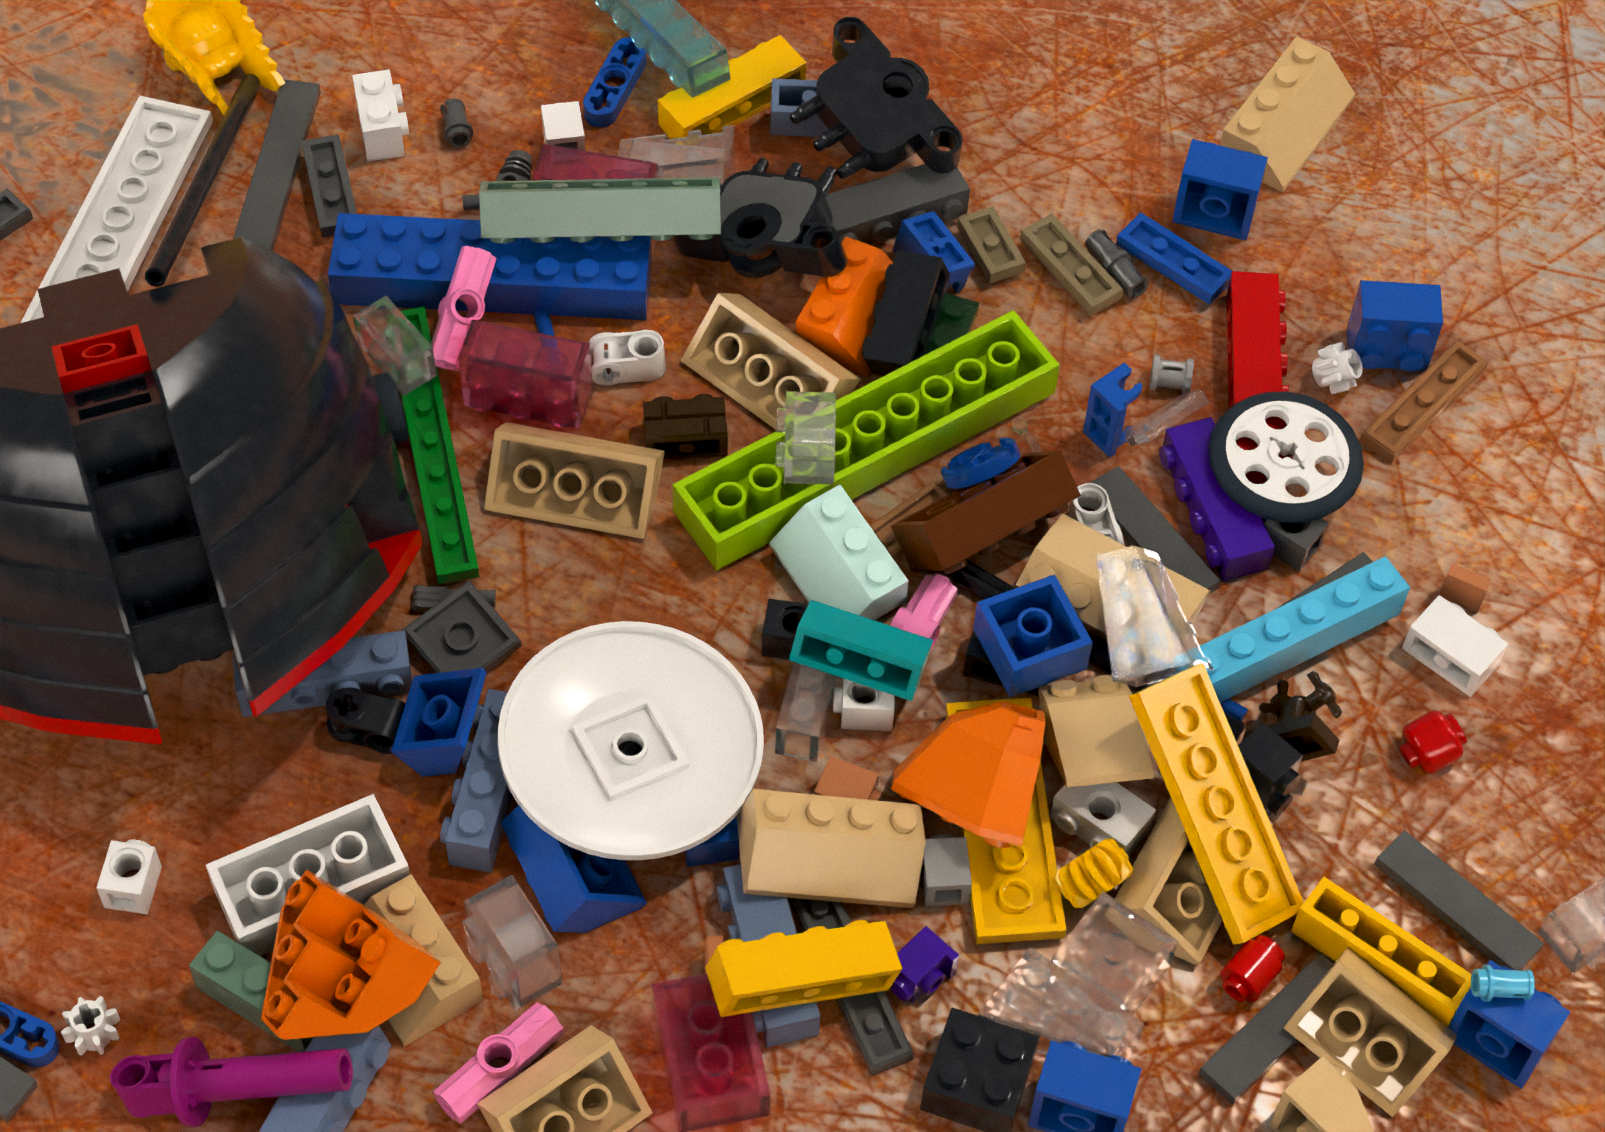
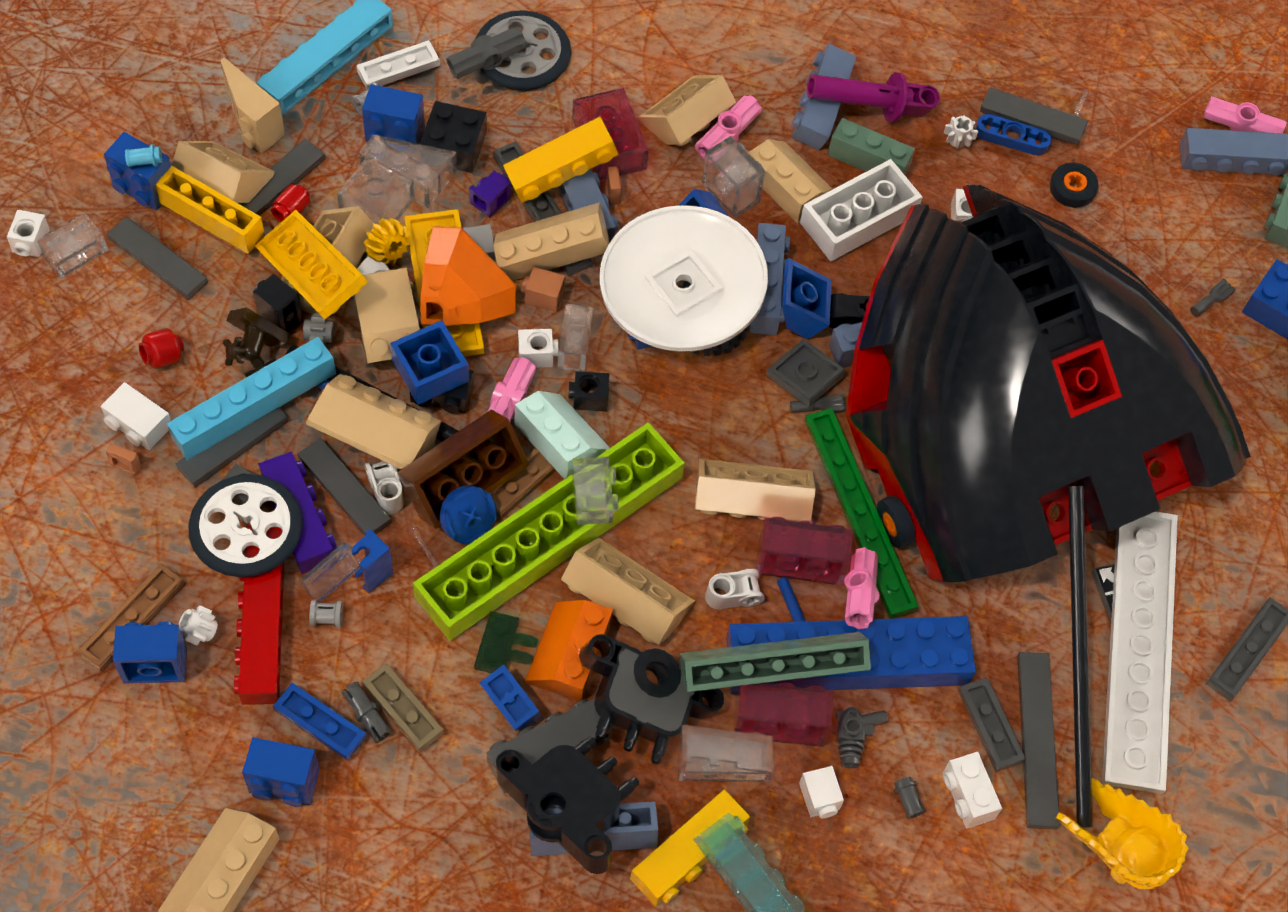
camera: 170 degrees right, 5 degrees up
orange brick [261,869,441,1040] -> none
clear brick [353,296,437,396] -> none
blue beam [583,37,646,127] -> none
dark brown brick [643,394,728,459] -> none
teal brick [789,600,933,701] -> none
black brick [862,251,950,376] -> none
dark tan plate [957,206,1026,284] -> none
clear wedge [1096,546,1214,687] -> none

